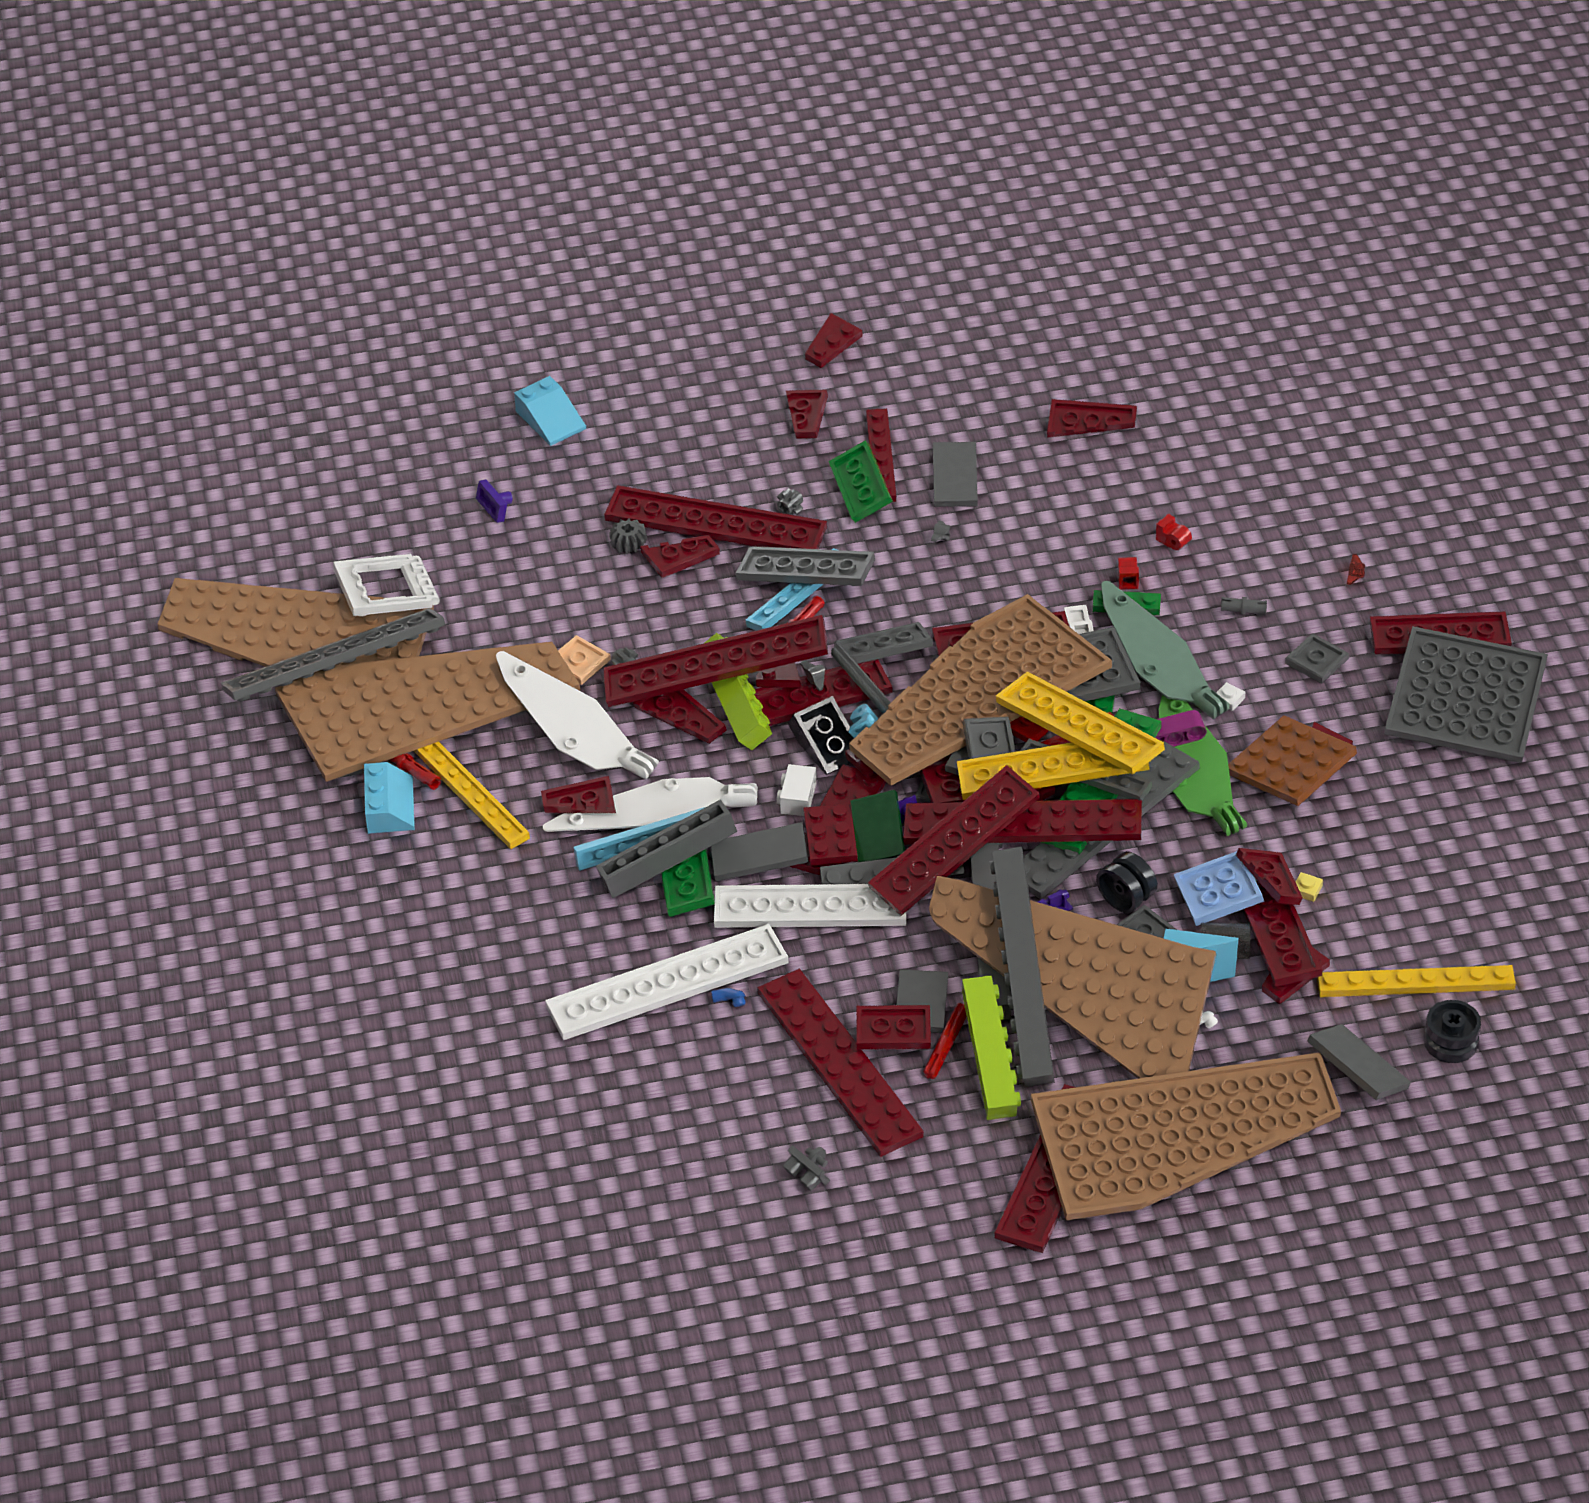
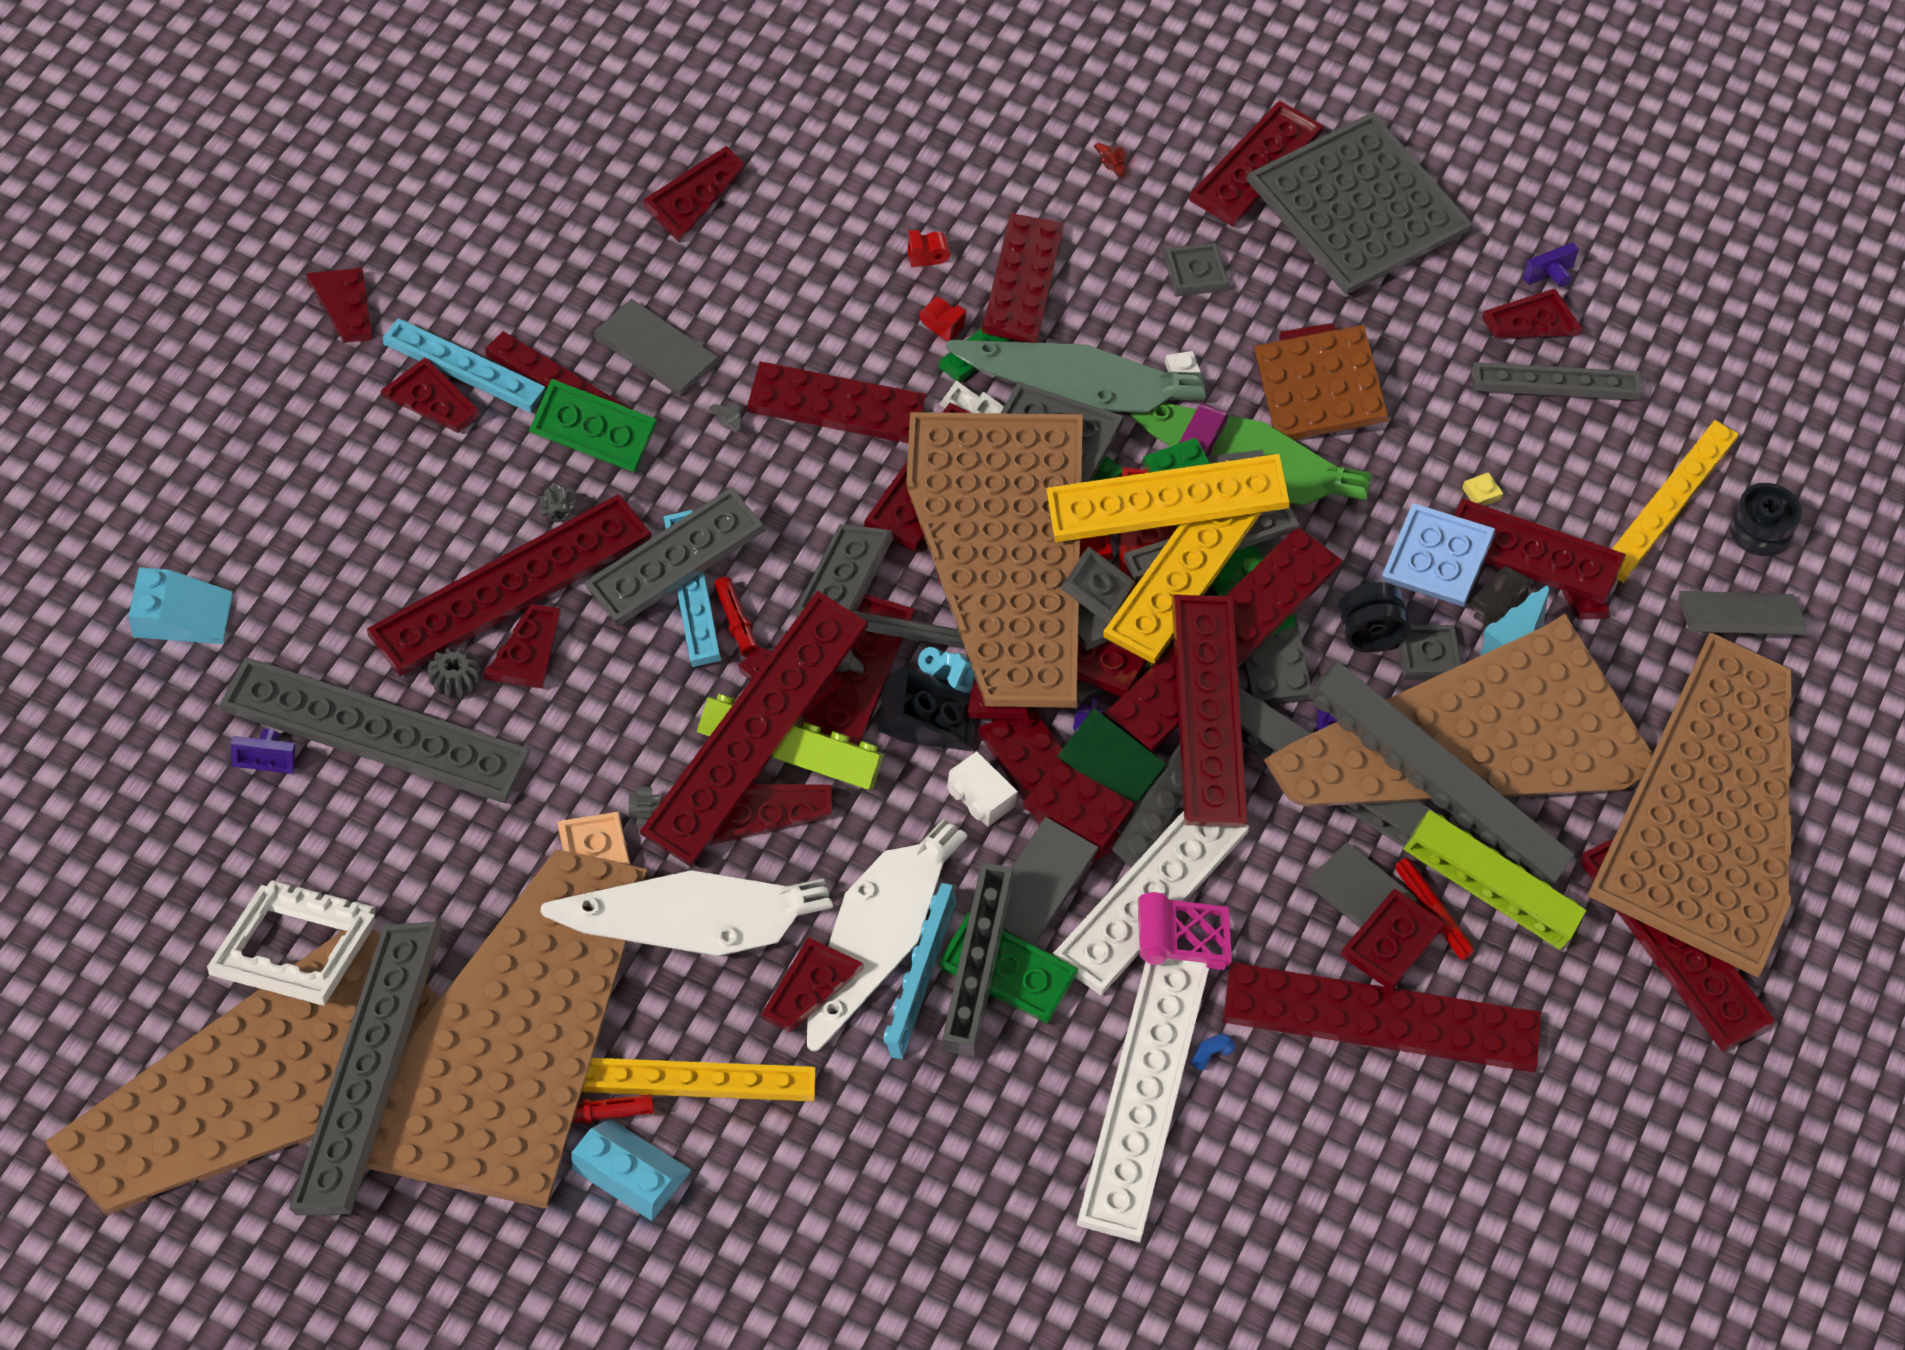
camera: 60 degrees left, 10 degrees up
dark grey hips [783,1145,830,1191] -> none
dark grey pin [1221,597,1267,615] -> none
dark red wing [1236,848,1303,905] -> none
none -> dark grey plate [220,657,529,804]
none -> medium azure plate [383,318,546,413]
none -> dark red plate [747,361,926,443]
none -> dark red plate [982,213,1064,343]
none -> dark pink piece [1137,892,1232,970]
none -> dark grey plate [1472,362,1642,400]
none -> dark red wing [1482,288,1582,338]
none -> dark purple tile [1523,242,1579,288]

